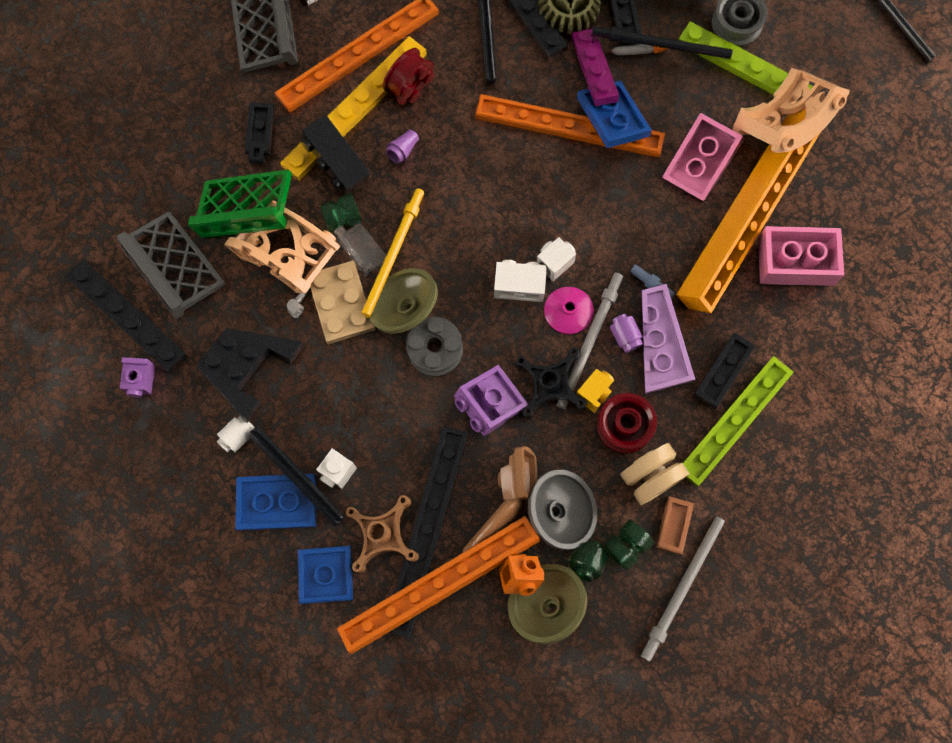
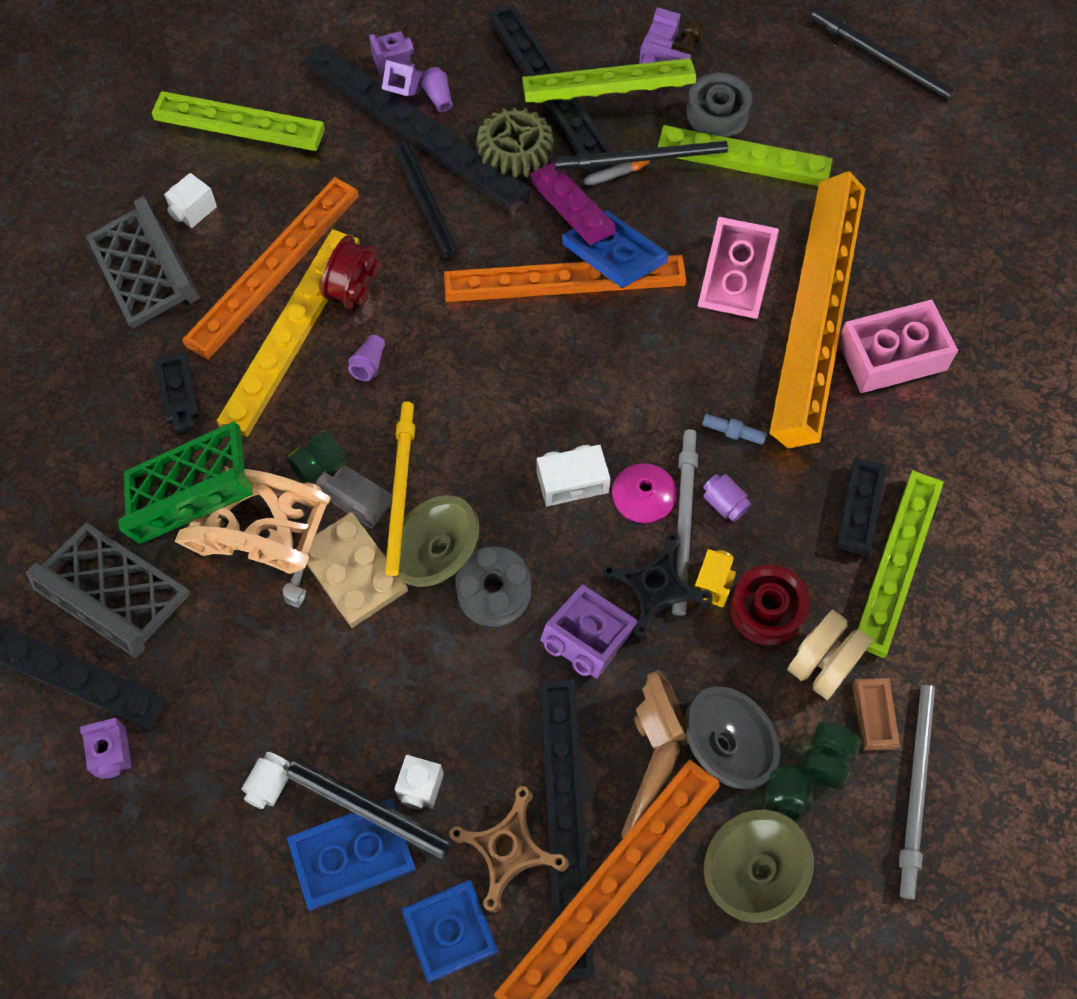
camera: 20 degrees left, 10 degrees down
black wing [196,328,304,423] -> none
black brick [301,114,370,196] -> none
orange brick [498,554,544,596] -> none
white brick [537,237,576,281] -> none
lavender wing [642,284,695,394] -> none
light nougat fence [732,68,850,153] -> none

